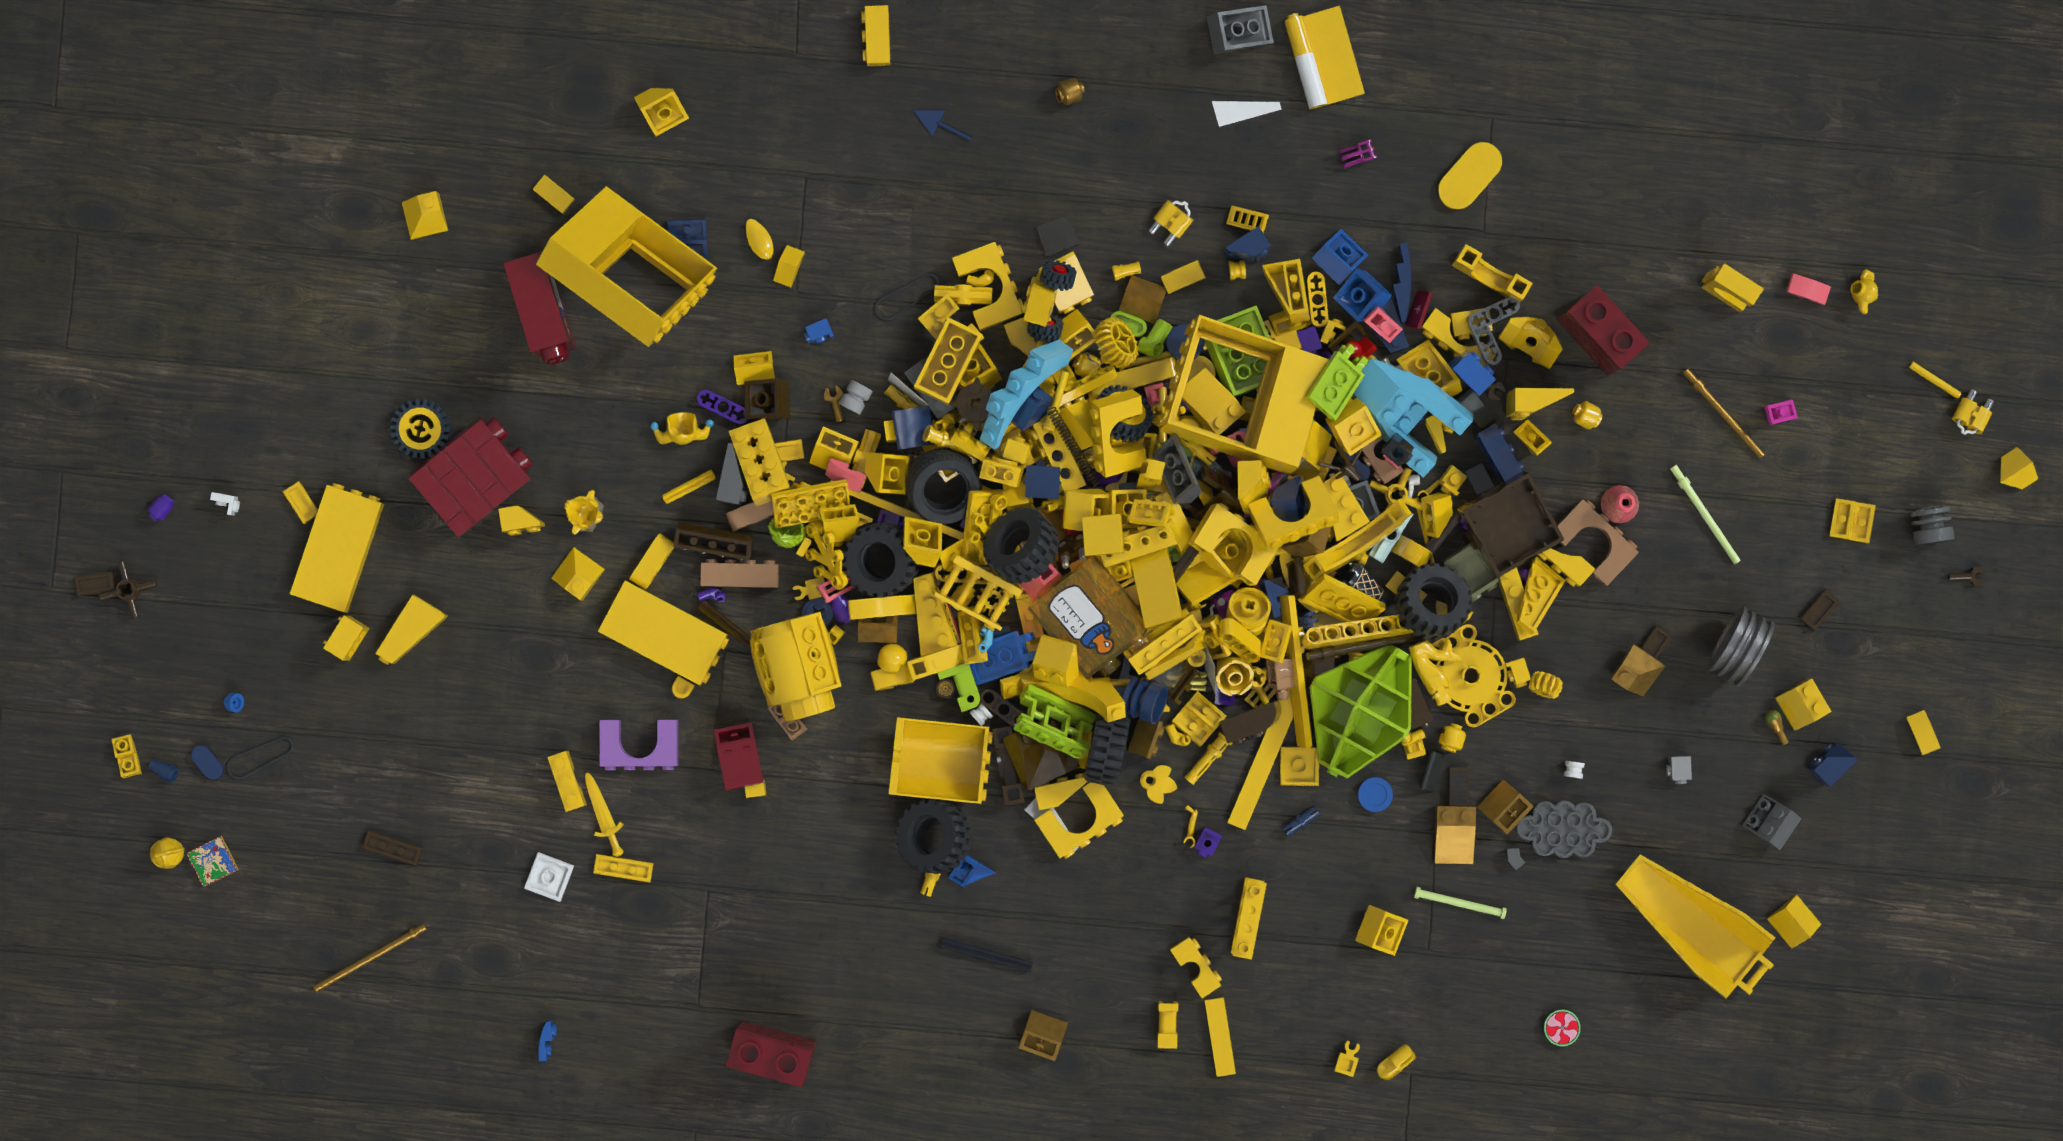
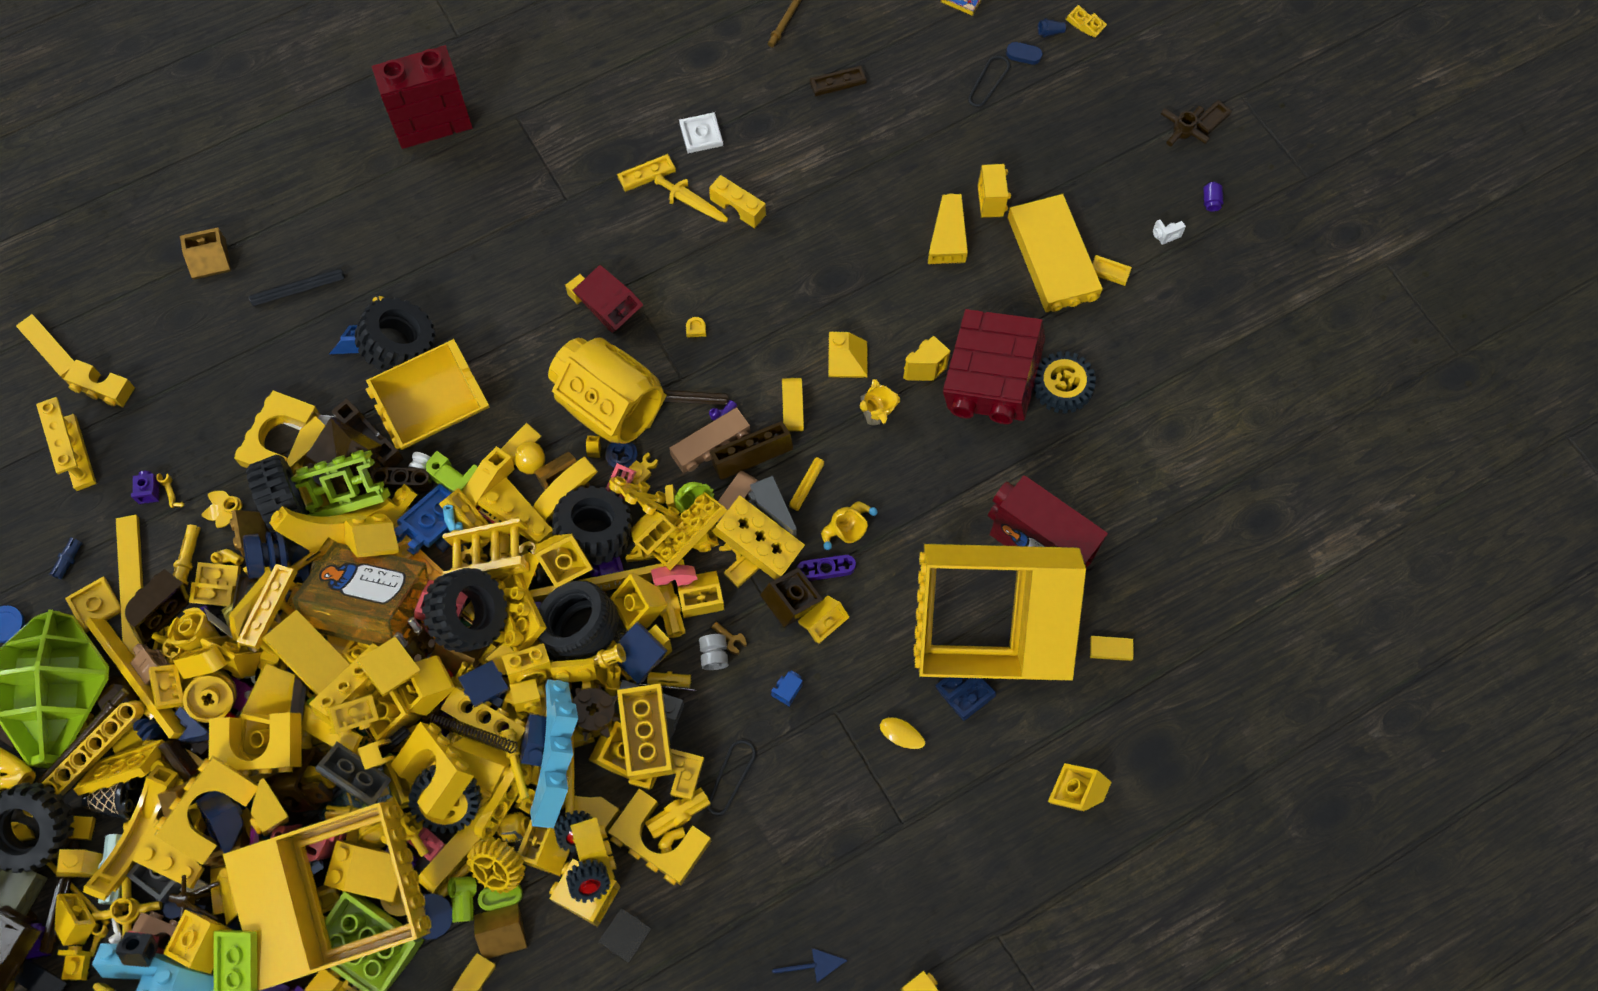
camera: 140 degrees right, 20 degrees down
blue tile [224,692,244,713] -> none
yellow slope [402,191,448,240] -> none
blue slope [539,1020,557,1061] -> none
yellow brick [598,581,729,685] -> none
medium lavender arch [600,720,678,770] -> none
yellow slope [773,245,805,288] -> none
dark purple brick [830,594,852,624] -> none
dark brown tile [936,679,955,698] -> none
yellow pin [1112,261,1141,281] -> none
yellow piece [1157,1001,1178,1049] -> none

